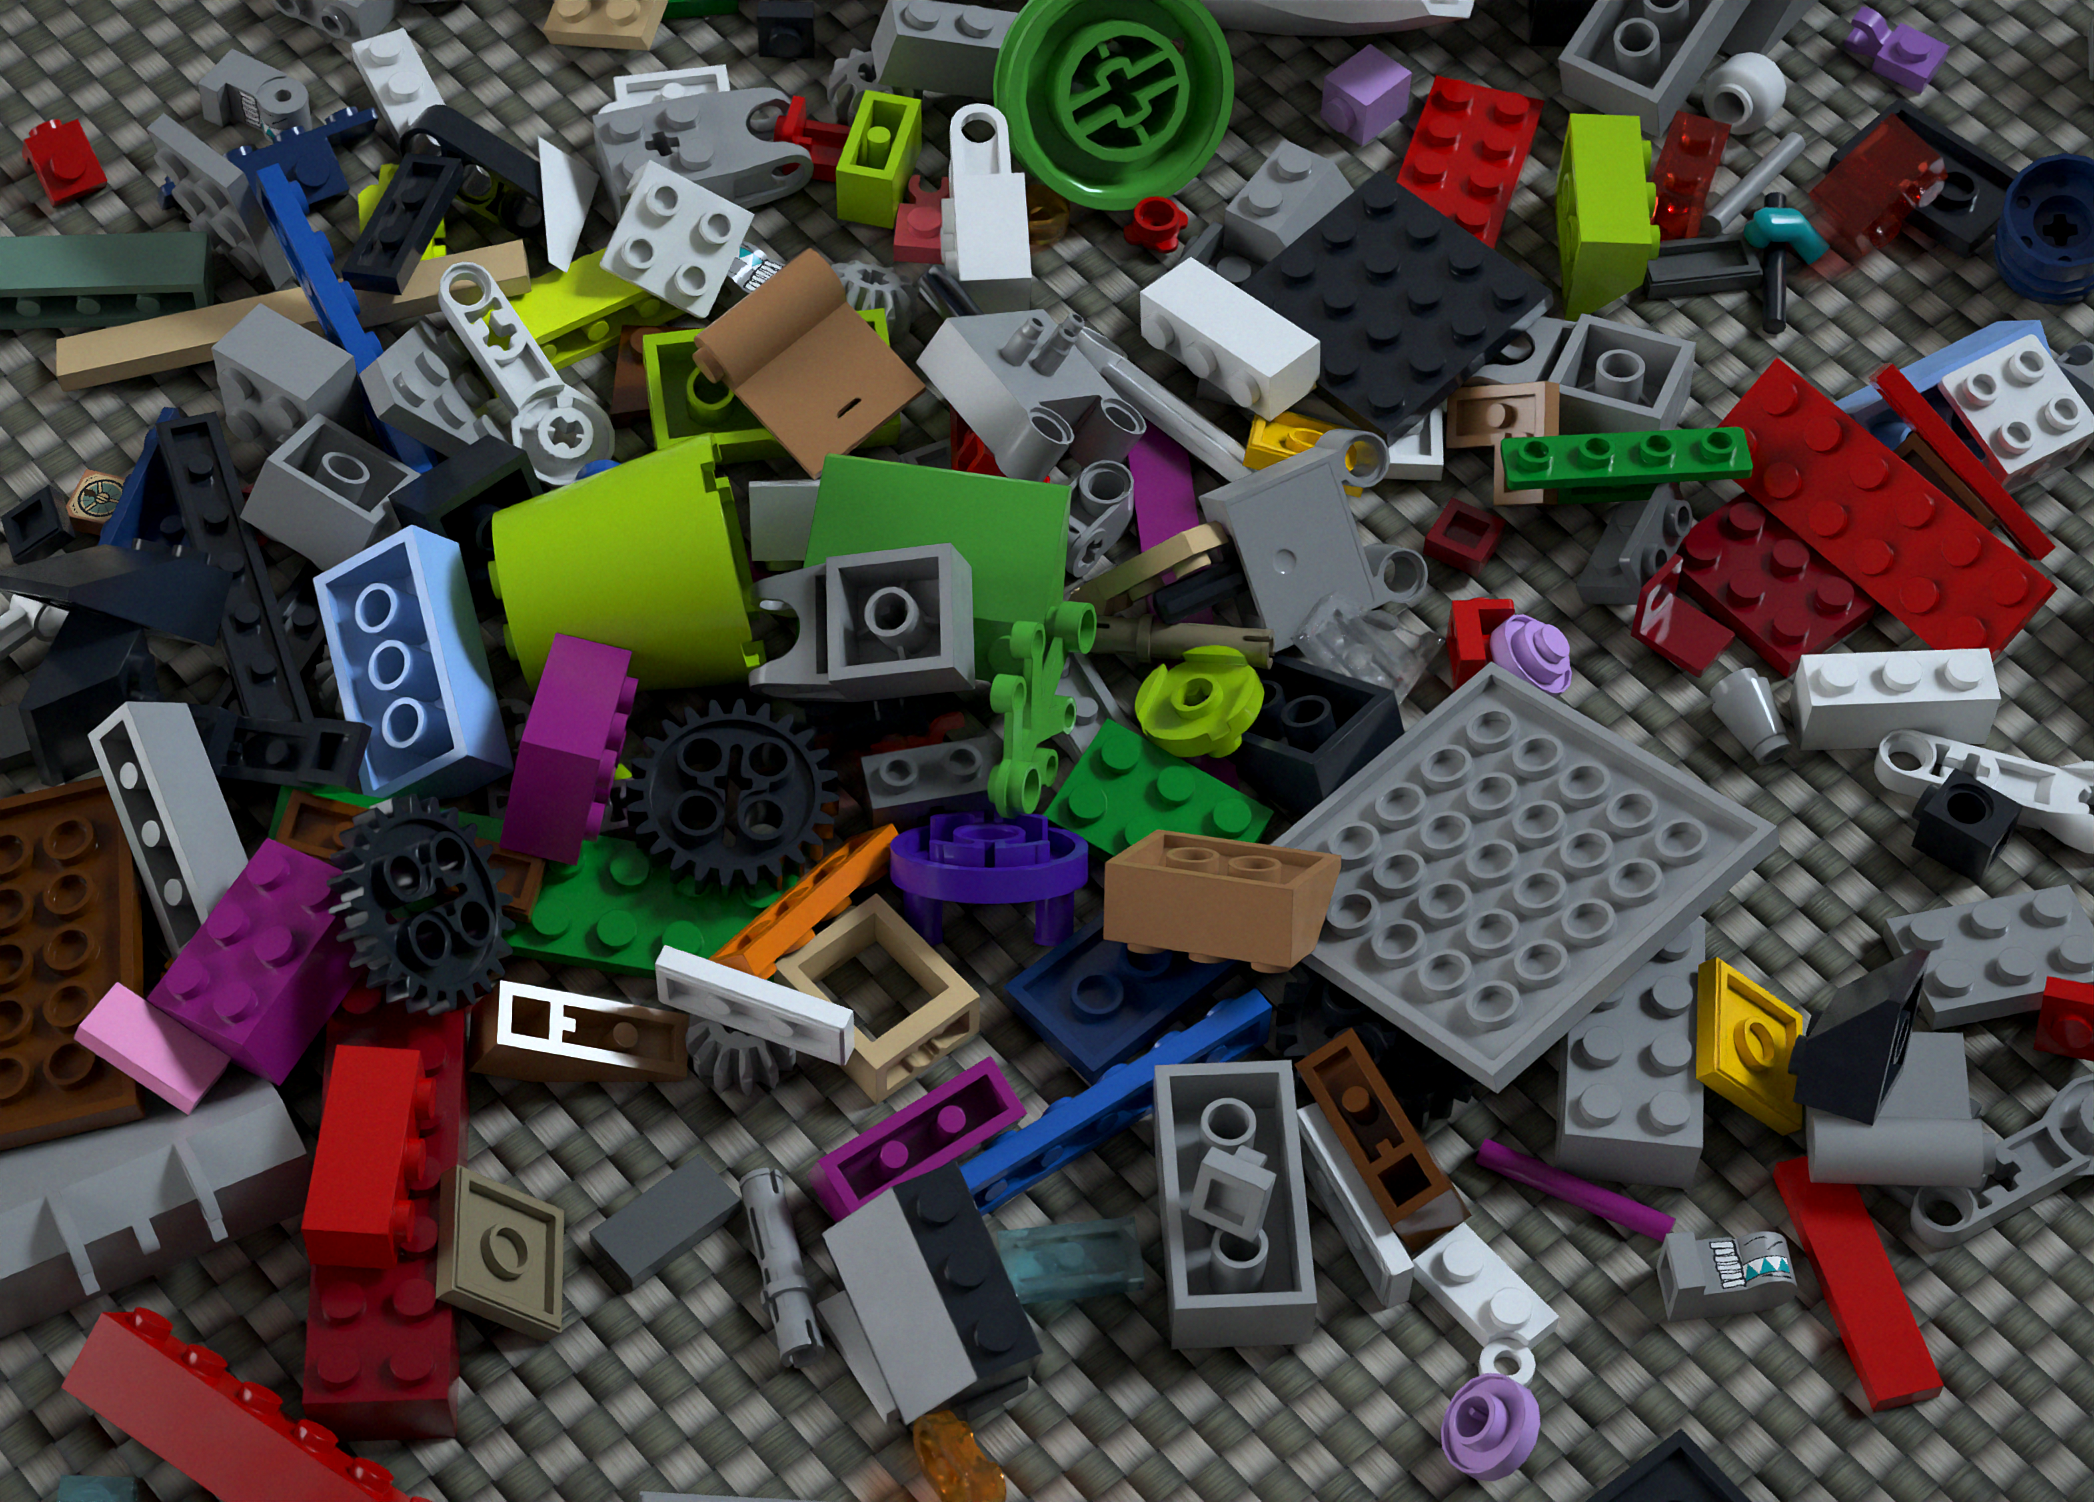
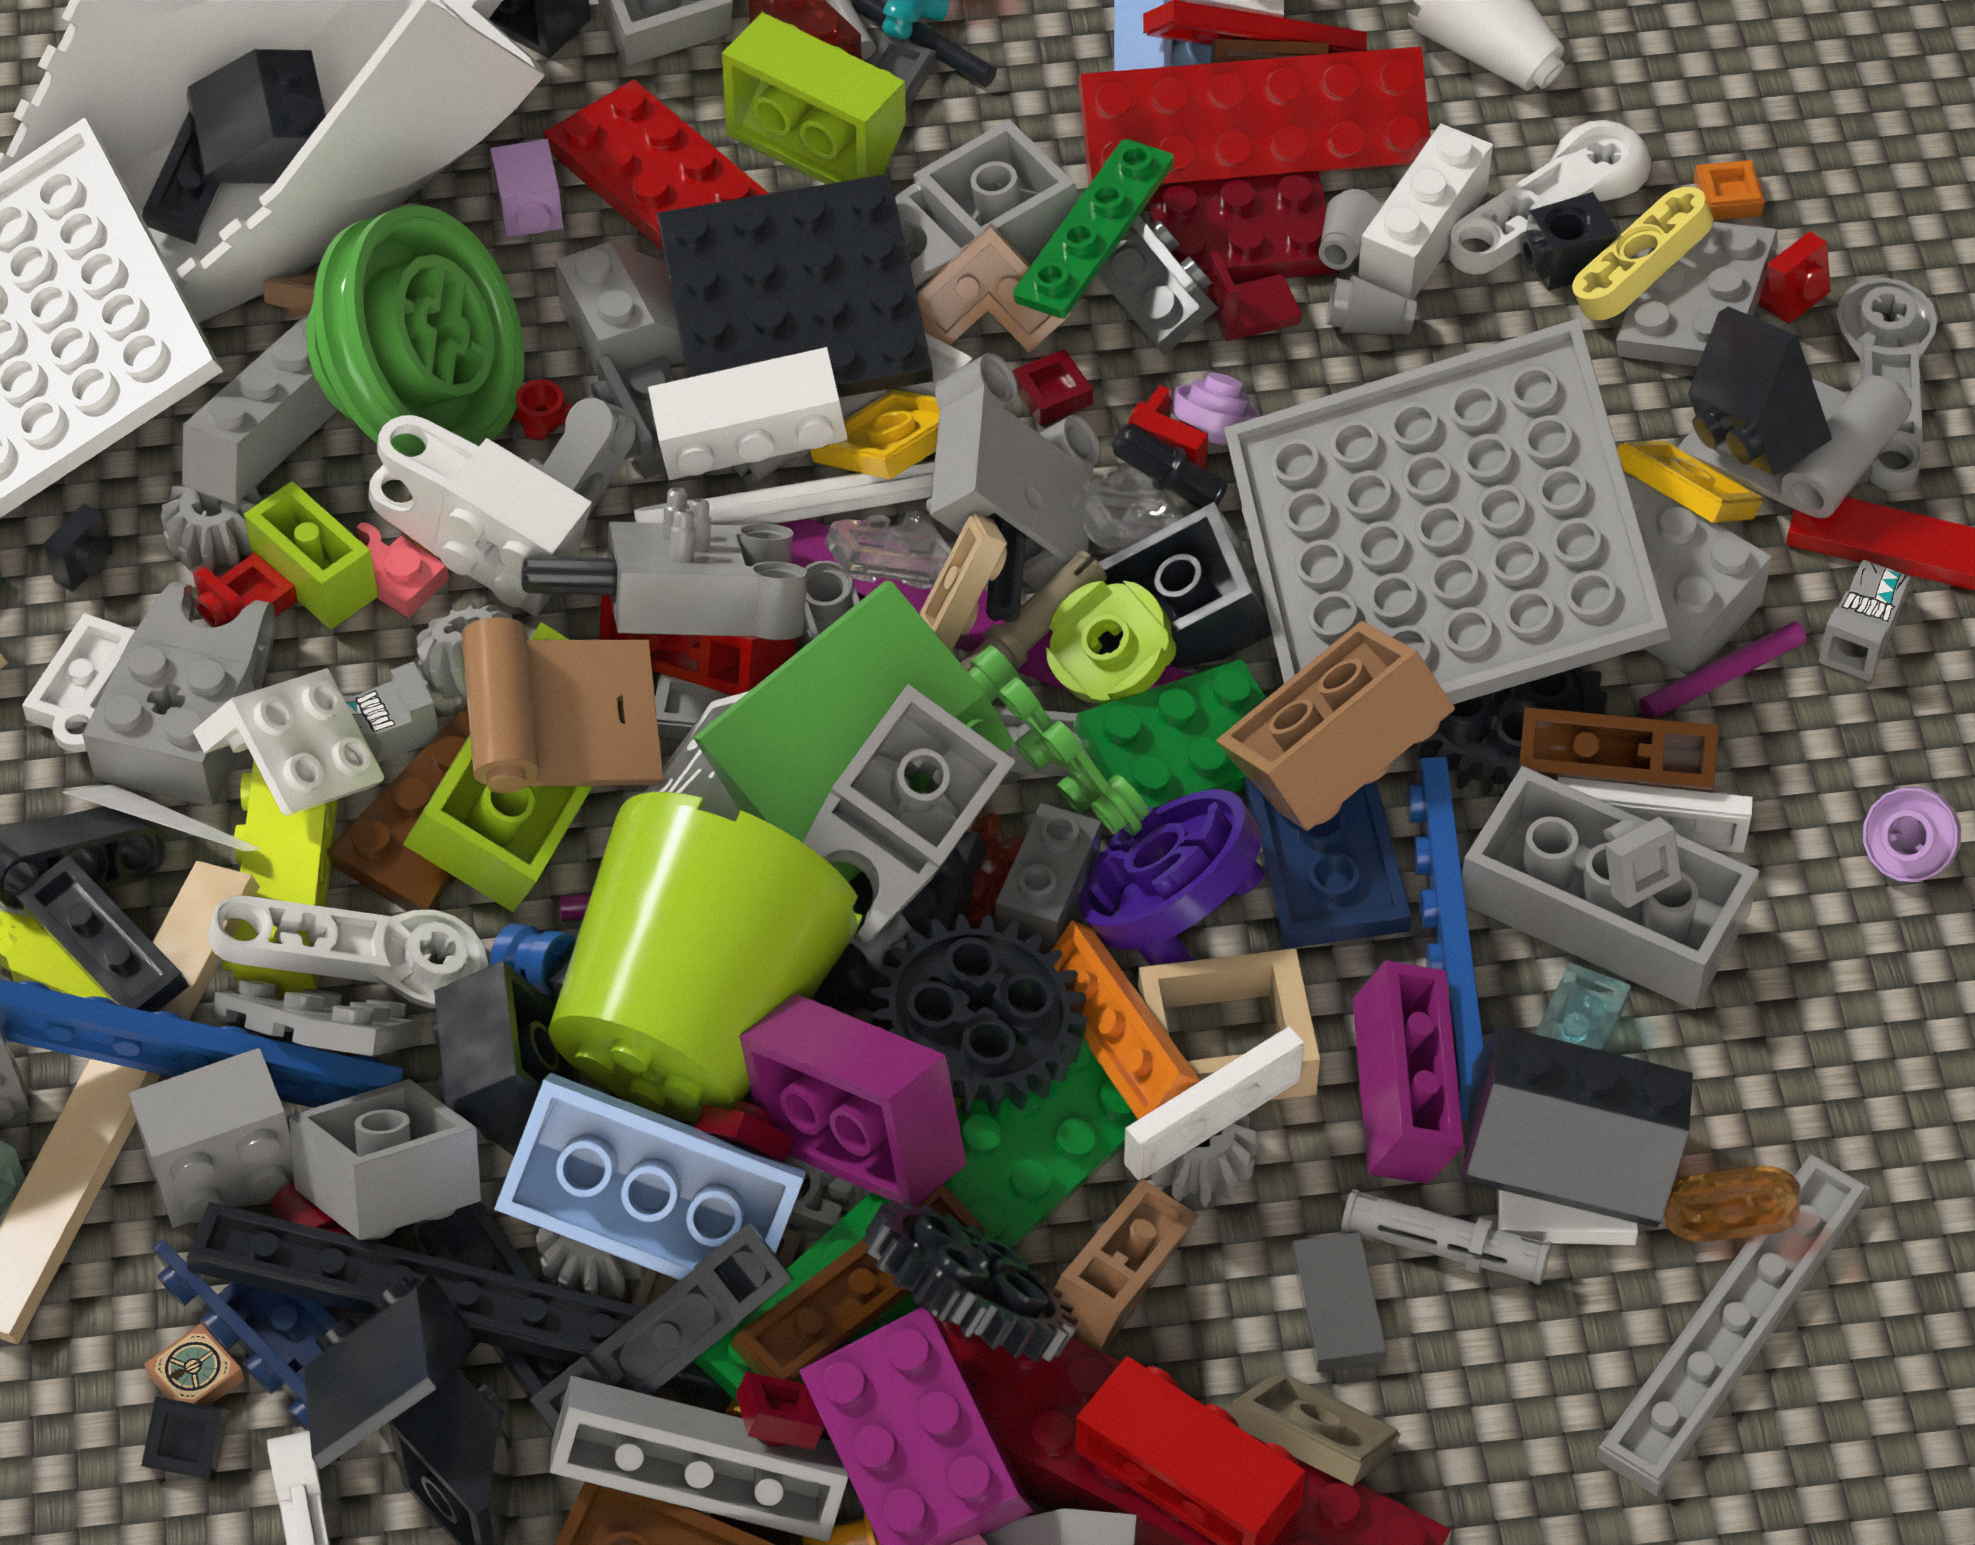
camera: 55 degrees left, 0 degrees up
white hinge [1413,1222,1559,1388] -> none
none -> light grey leg [528,398,636,517]
none -> dark red plate [695,1100,794,1163]
none -> dark red plate [736,1371,824,1450]
none -> clear wing [825,510,952,590]
none -> black axle [1111,424,1227,509]
none -> light grey cone [1319,189,1380,270]
none -> light yellow beam [1572,187,1714,320]

